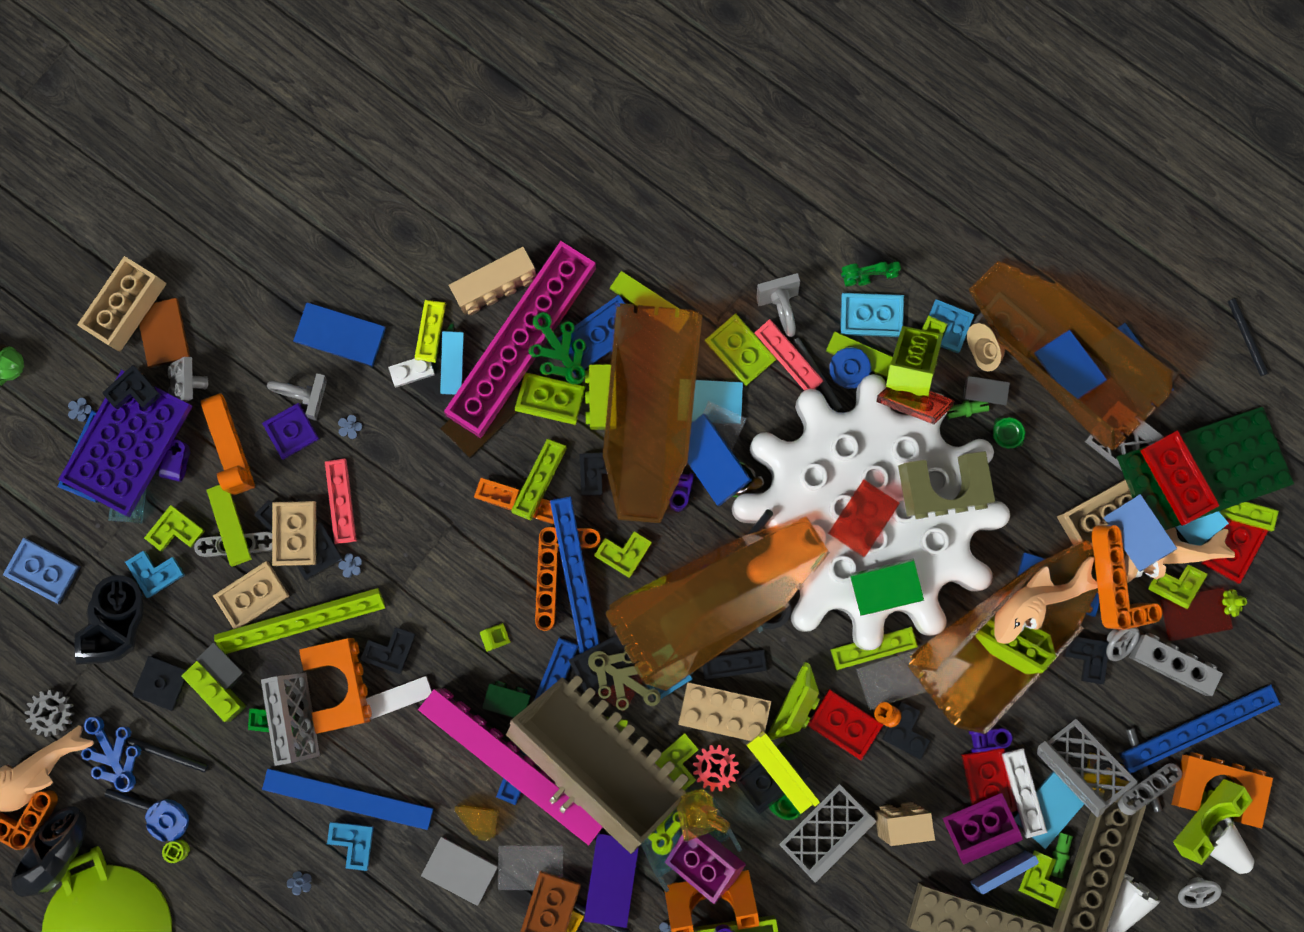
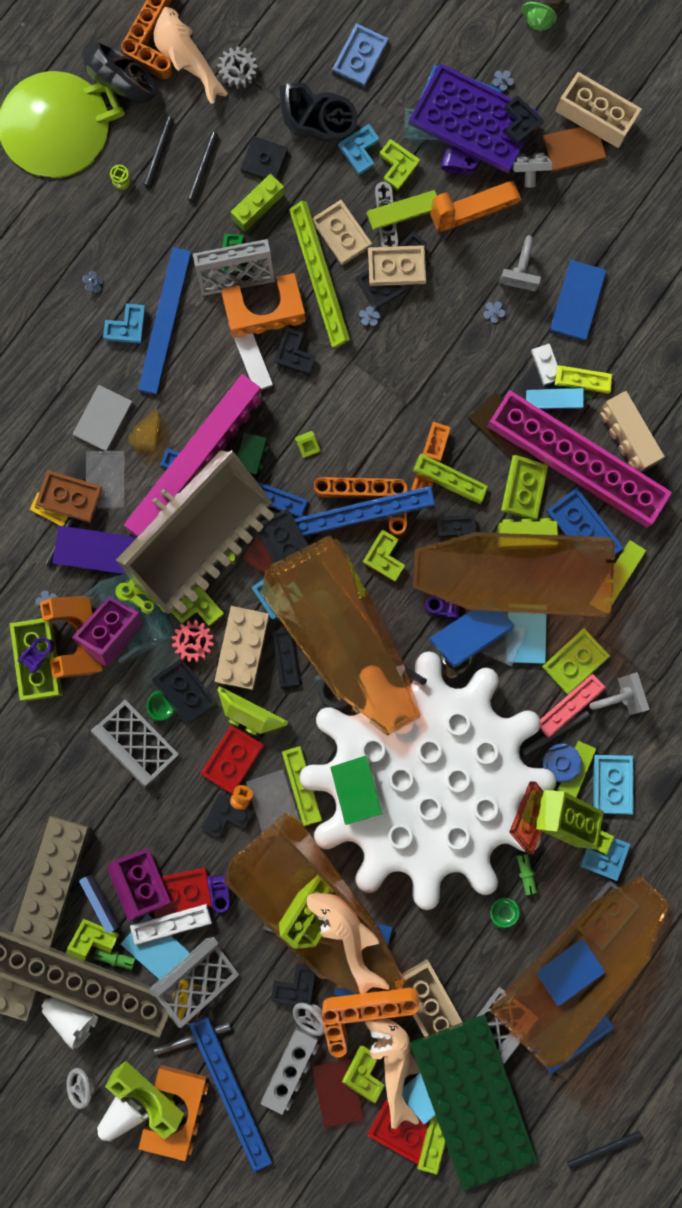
camera: 85 degrees right, 0 degrees up
blue plant [81,716,141,792] -> none
tile [145,799,189,842] -> none
dark grey hinge [196,643,245,689] -> none
dark purple tile [262,403,319,460] -> none
coral tile [325,459,357,544] -> none
green plant [529,312,586,385] -> none
olive plant [588,649,661,710] -> none
clear yellow piece [677,789,730,841] -> none
neon yellow fence [746,731,820,814] -> none
clear red tile [828,479,900,557] -> none
green plant [841,262,901,287] -> none
tan brick [875,802,935,846] -> none
olive arch [898,451,995,519] -> none
dark grey hinge [963,376,1010,406] -> none
tan piece [966,323,1005,372] -> none
medium blue tile [1103,494,1177,572] -> none
light grey beam [1118,763,1182,815] -> none
red plate [1140,430,1220,526] -> none
lime plant [1222,589,1247,617] -> none

